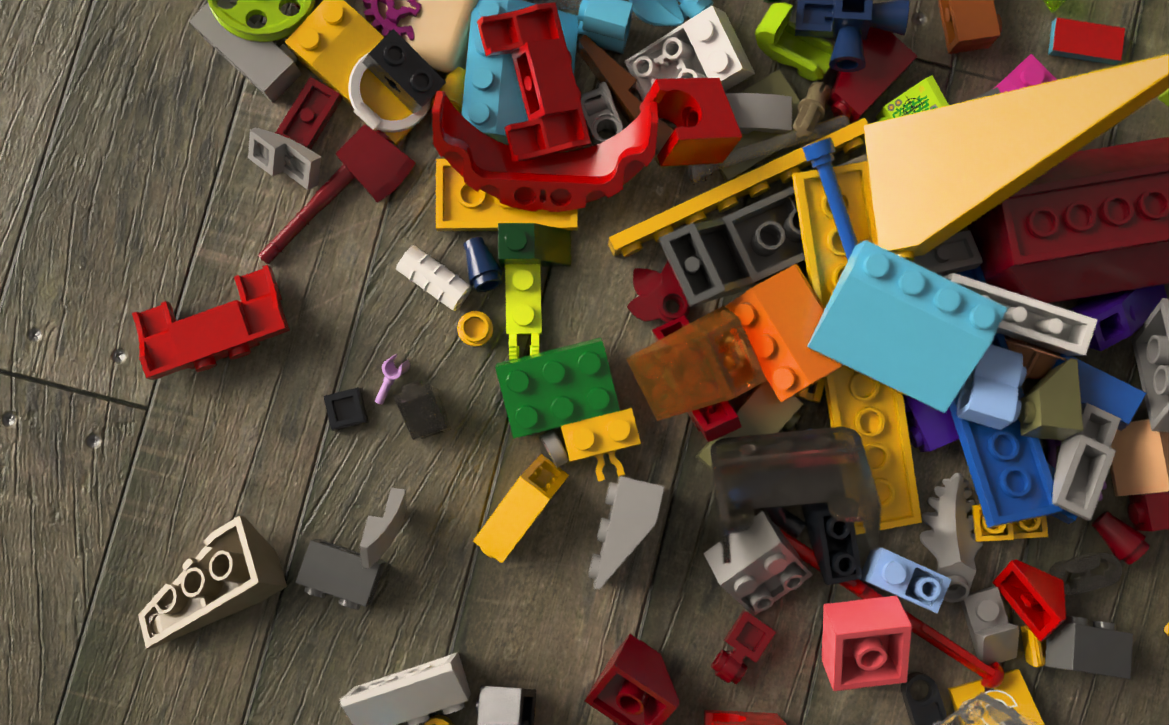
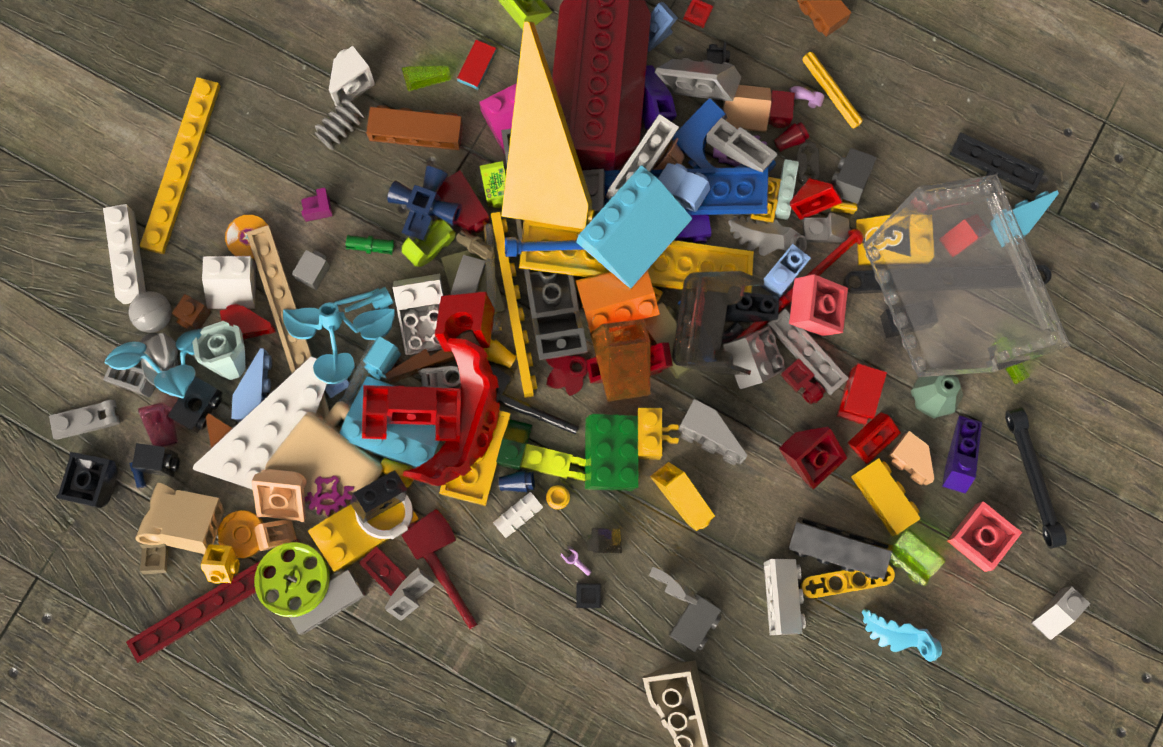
camera: 75 degrees left, 5 degrees down
red bracket [132,265,290,380] -> none
light grey tile [540,430,569,468] -> none
olive slope [1018,358,1083,441] -> none
none -> yellow cone [484,339,517,368]
none -> black piece [488,361,579,435]
none -> light grey plate [767,309,849,395]
none -> light aqua piece [774,159,799,220]

